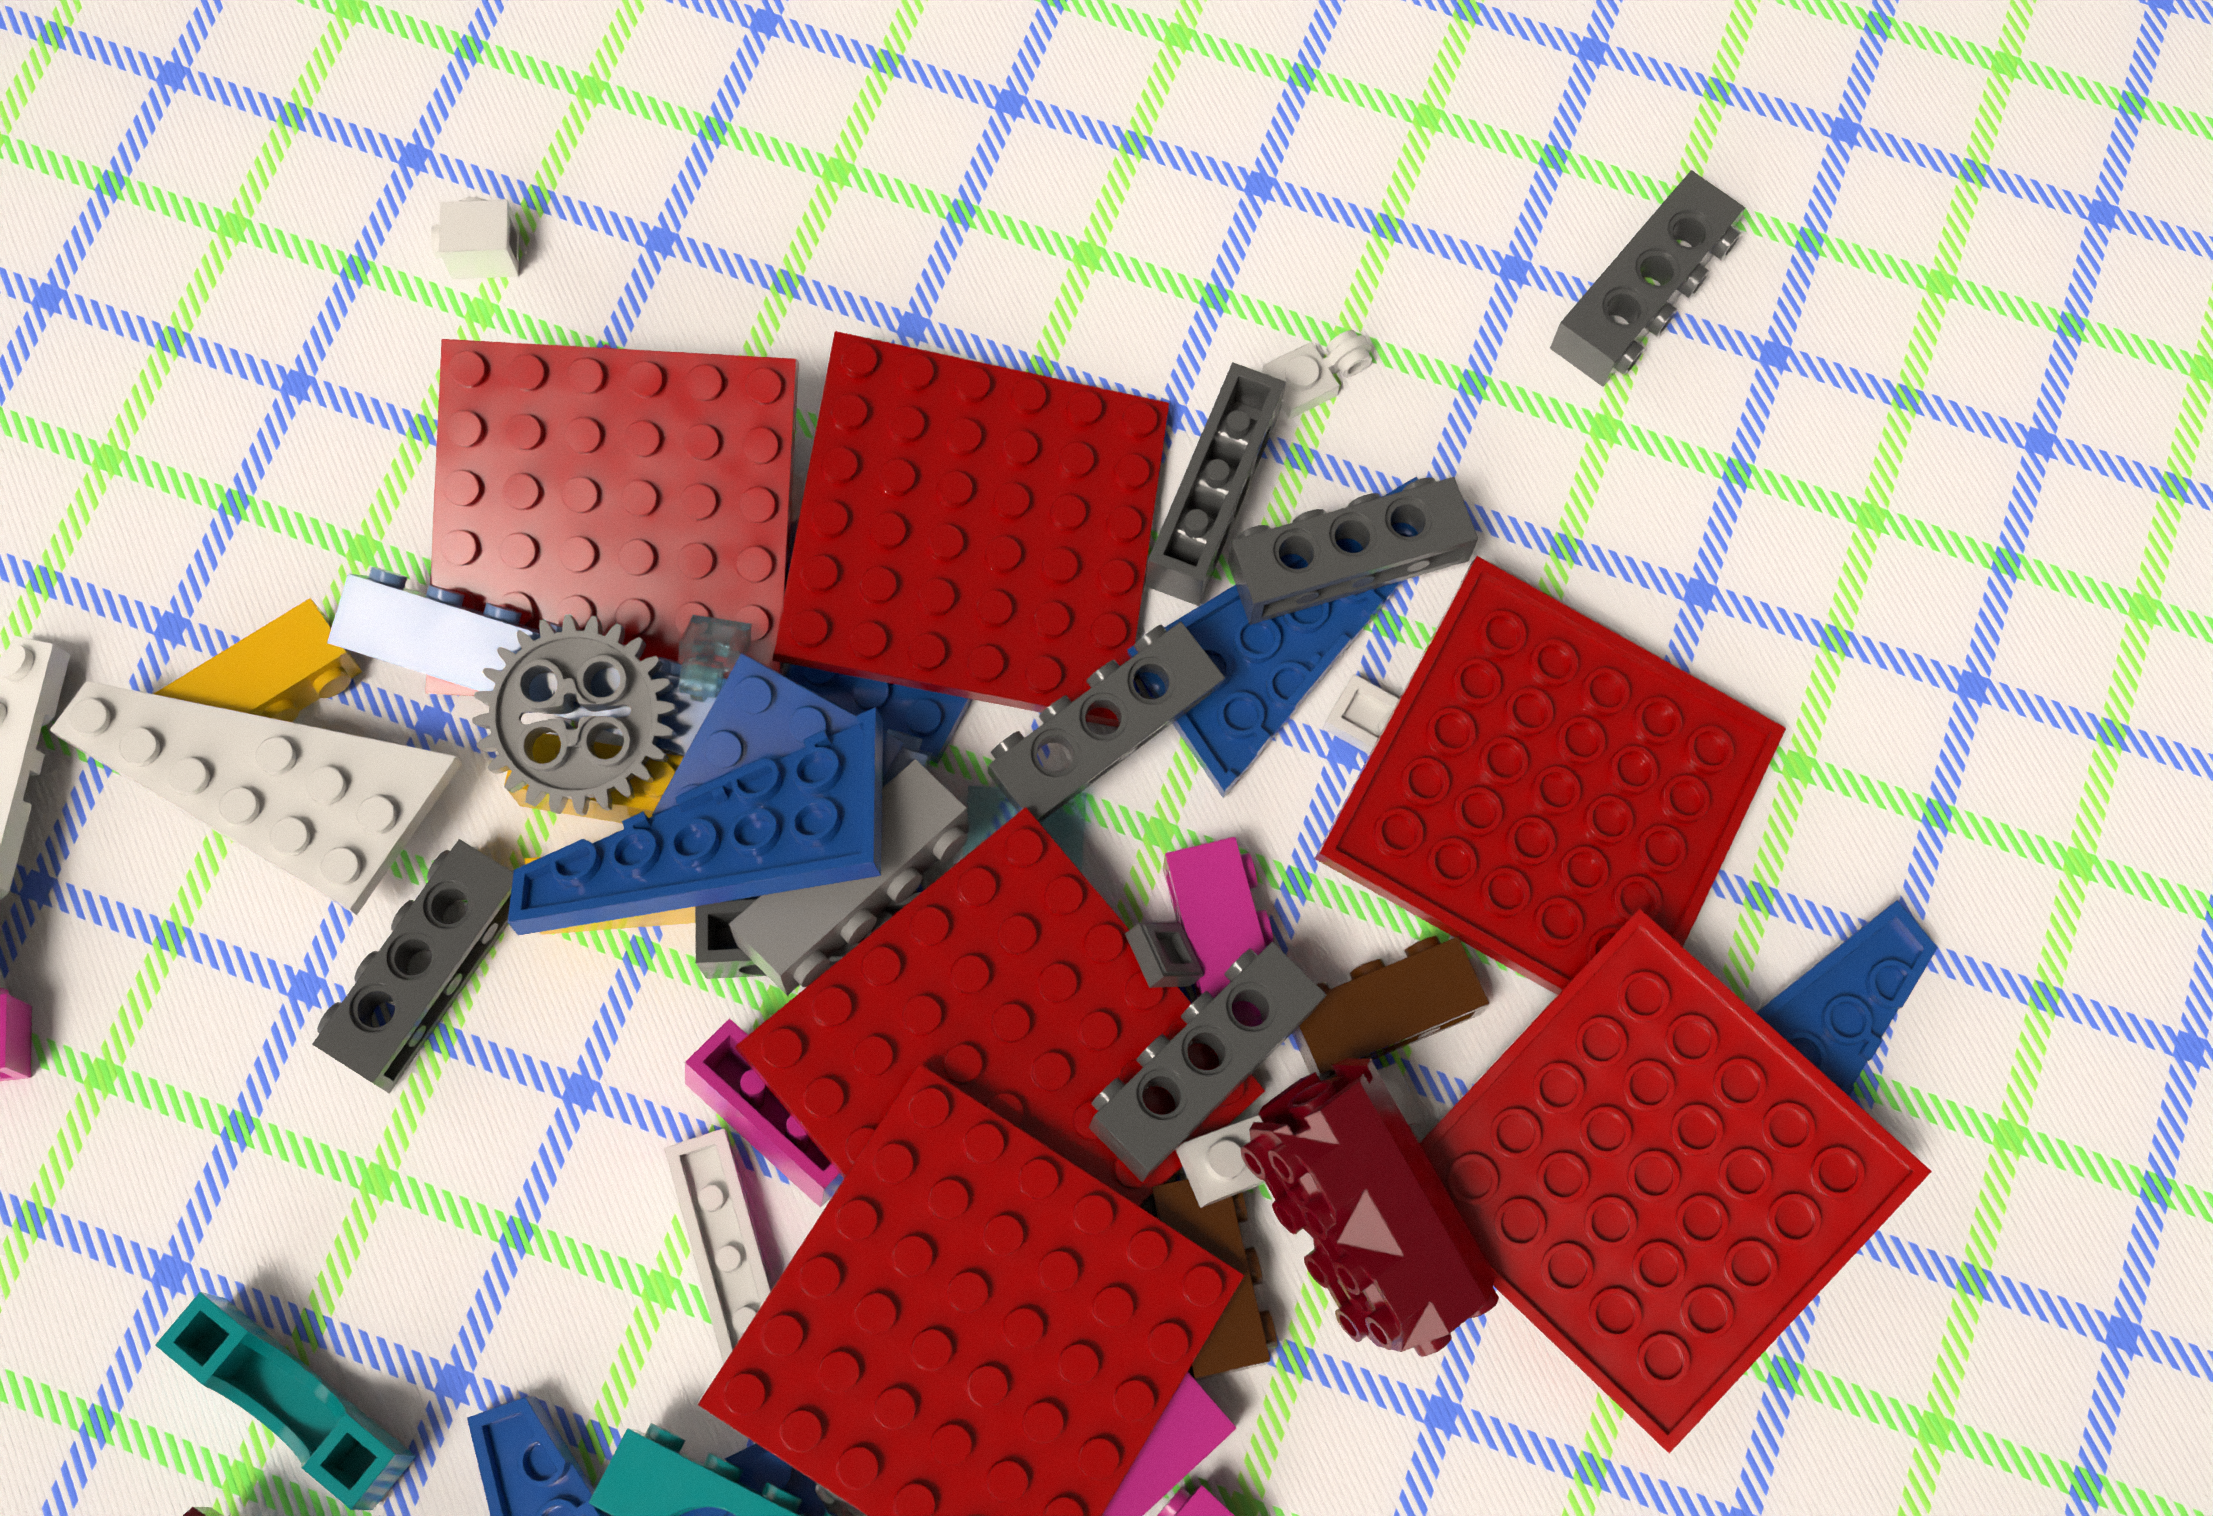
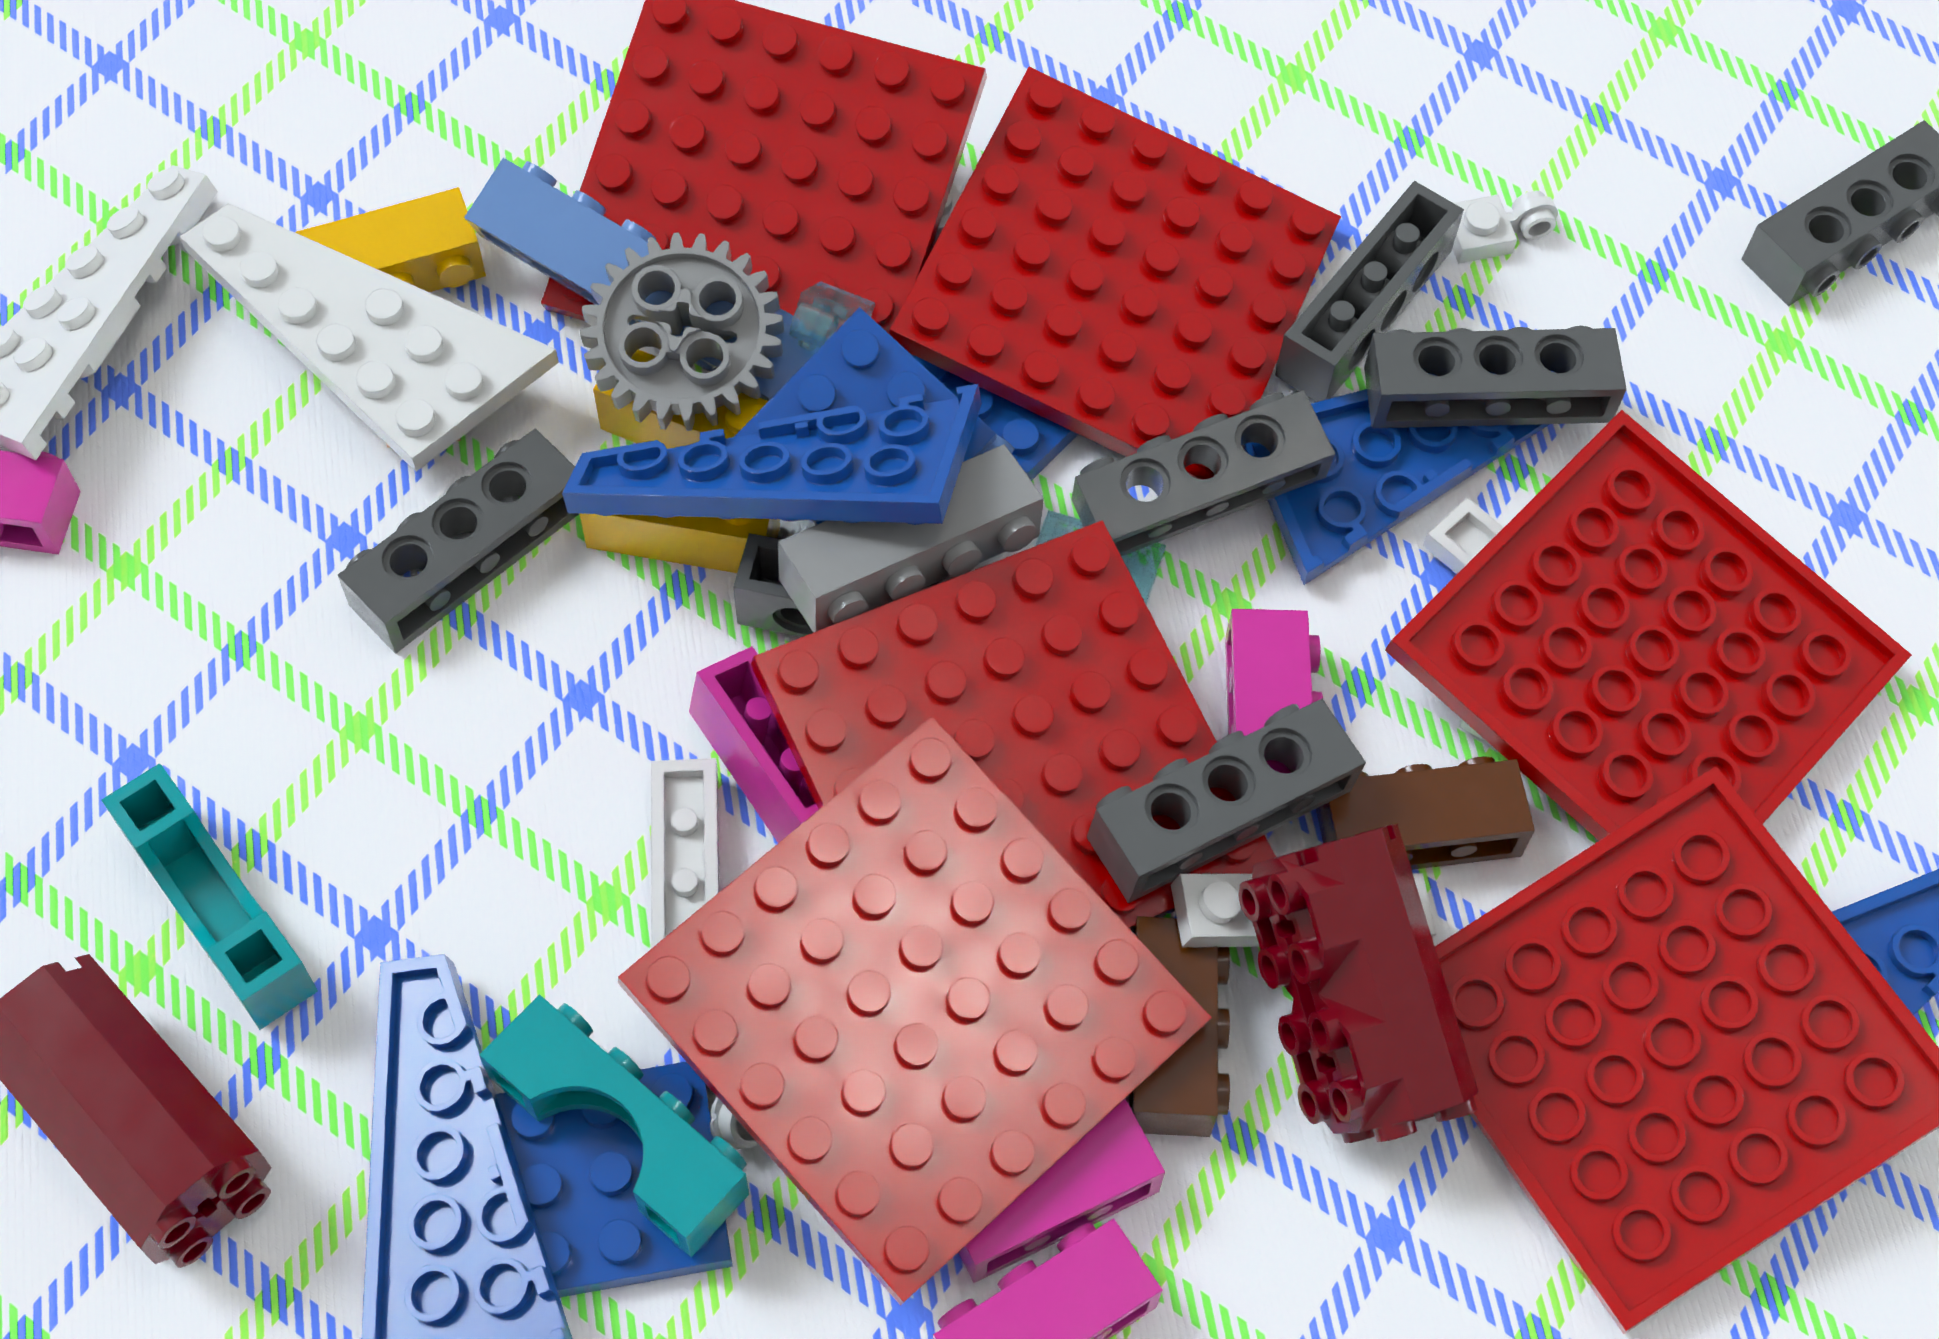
camera: 15 degrees right, 10 degrees down
dark grey tile [1125,922,1204,988] -> none

